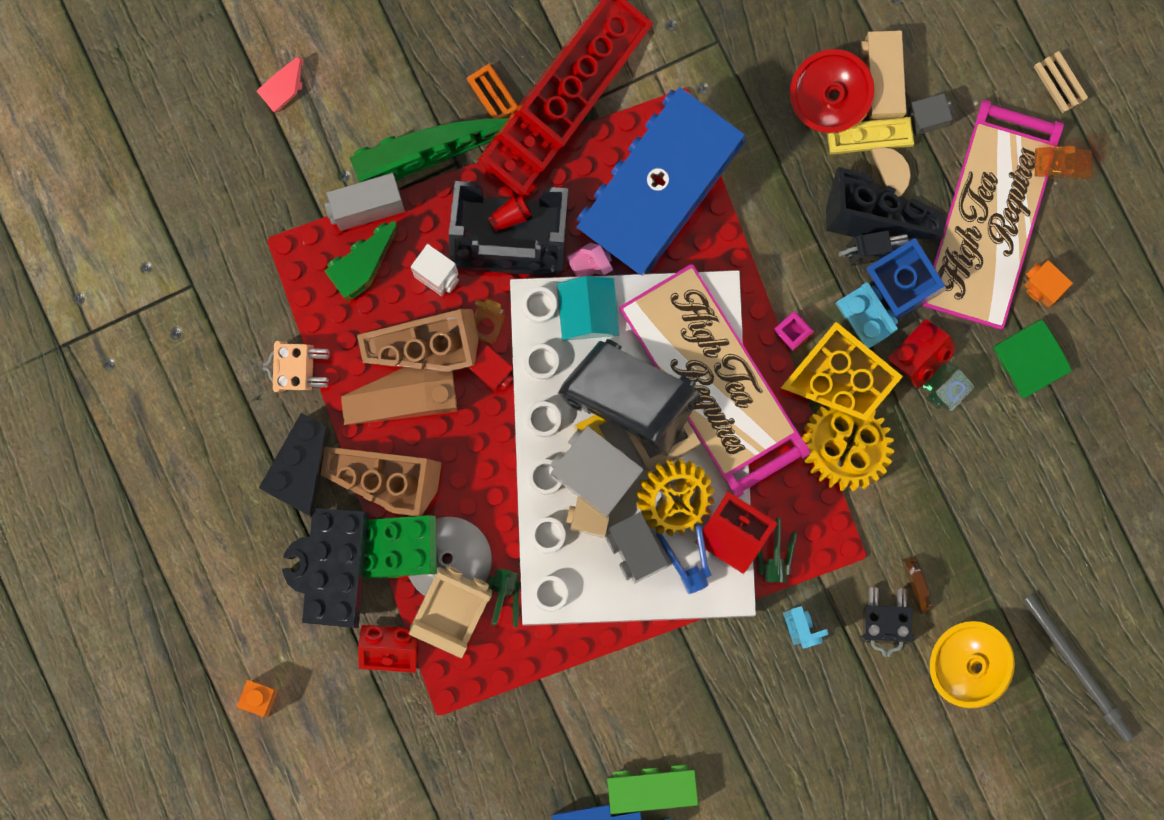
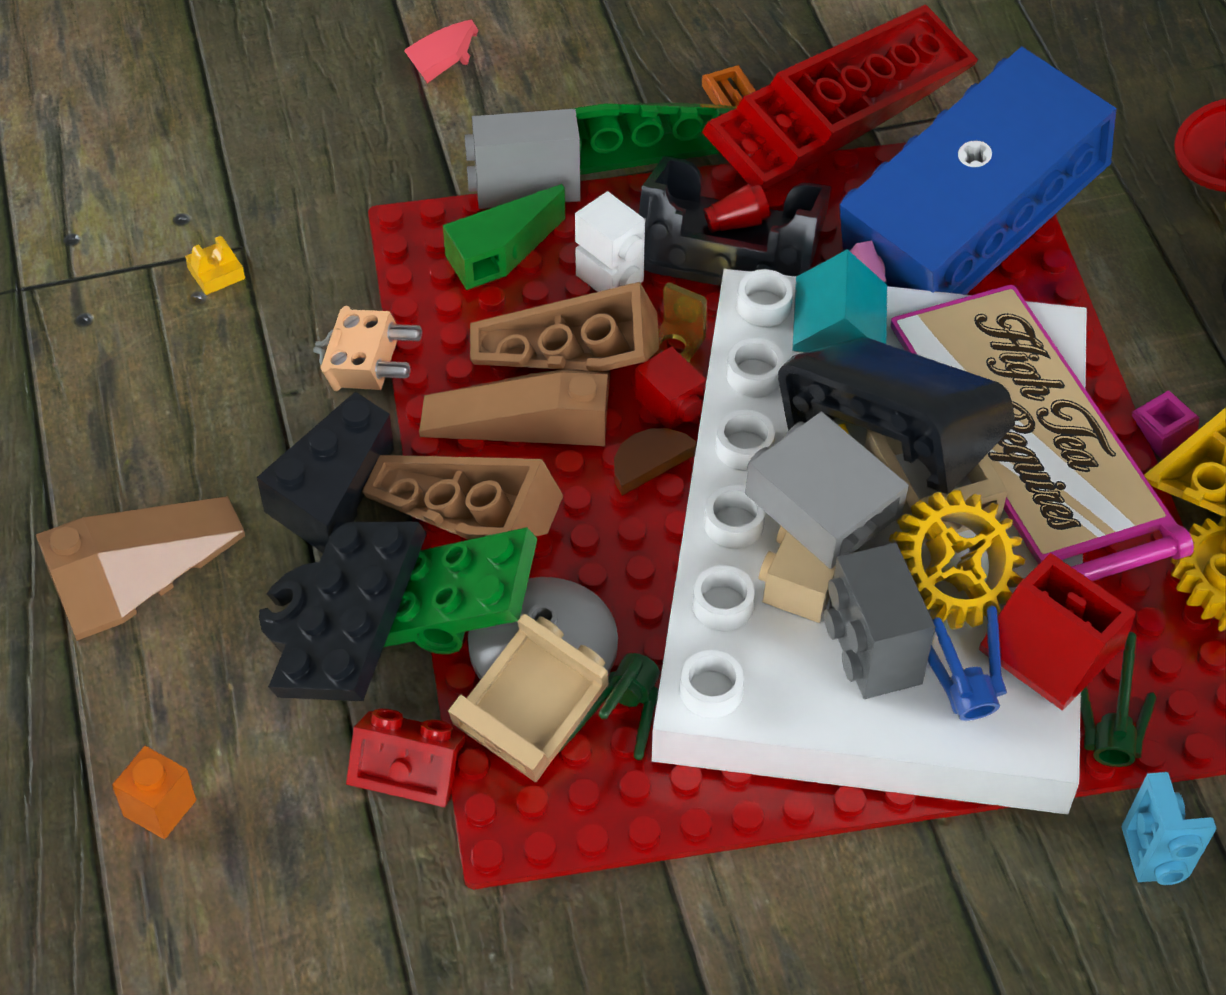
camera: 10 degrees right, 30 degrees down
none -> medium nougat wedge [36,496,245,641]
none -> yellow tile [185,236,245,295]
none -> reddish brown tile [614,428,697,496]

